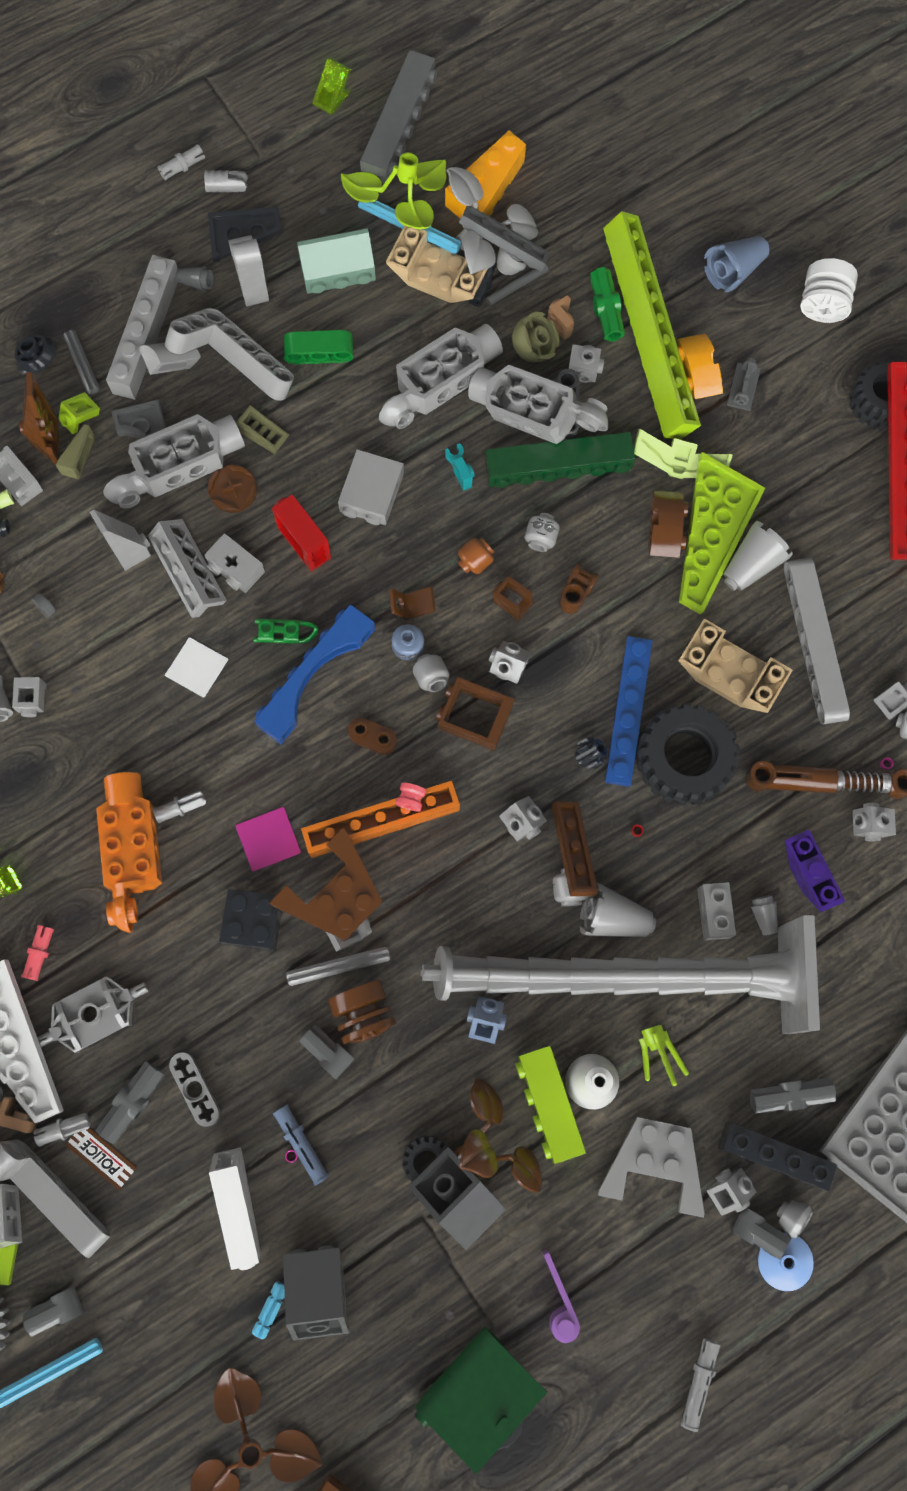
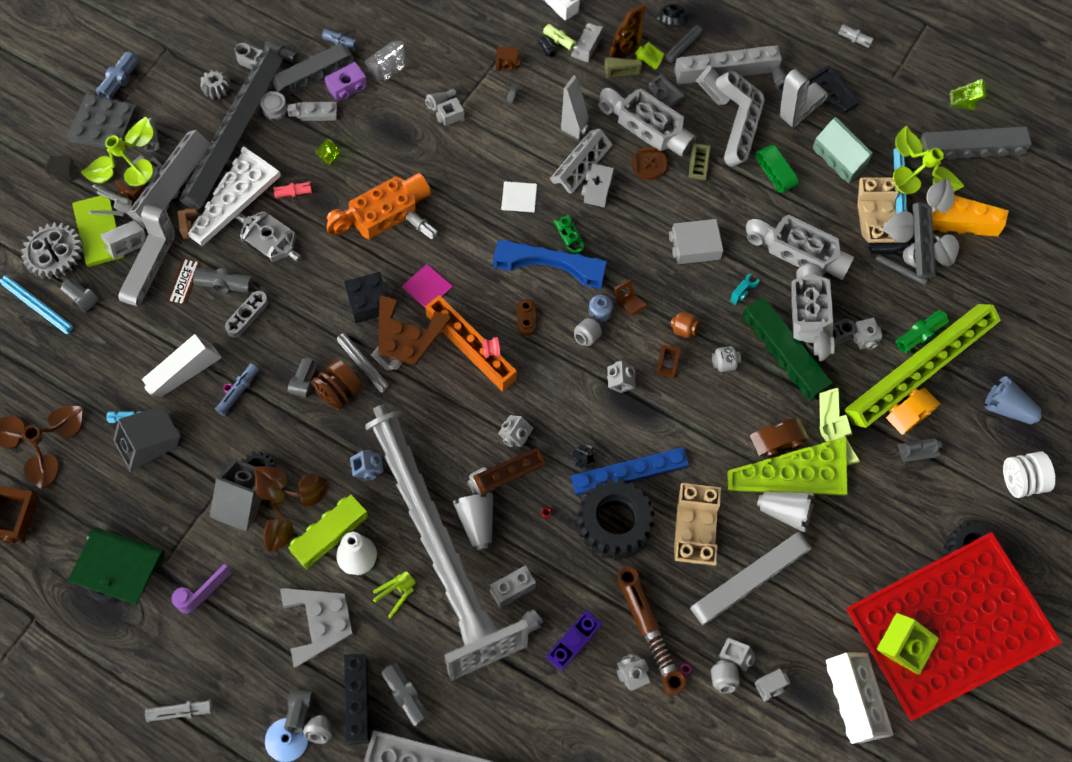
camera: 65 degrees right, 10 degrees down
light grey axle [34,1113,91,1147] -> none
light grey hinge [204,170,248,193] -> none
red window [272,494,331,572] -> none
reddish brown window [435,677,515,751] -> none
olive cylinder [512,311,559,363] -> none
medium nougat bracket [547,295,574,340] -> none
reddish brown piece [559,563,599,614] -> none
light grey brick [707,1168,756,1216] -> none

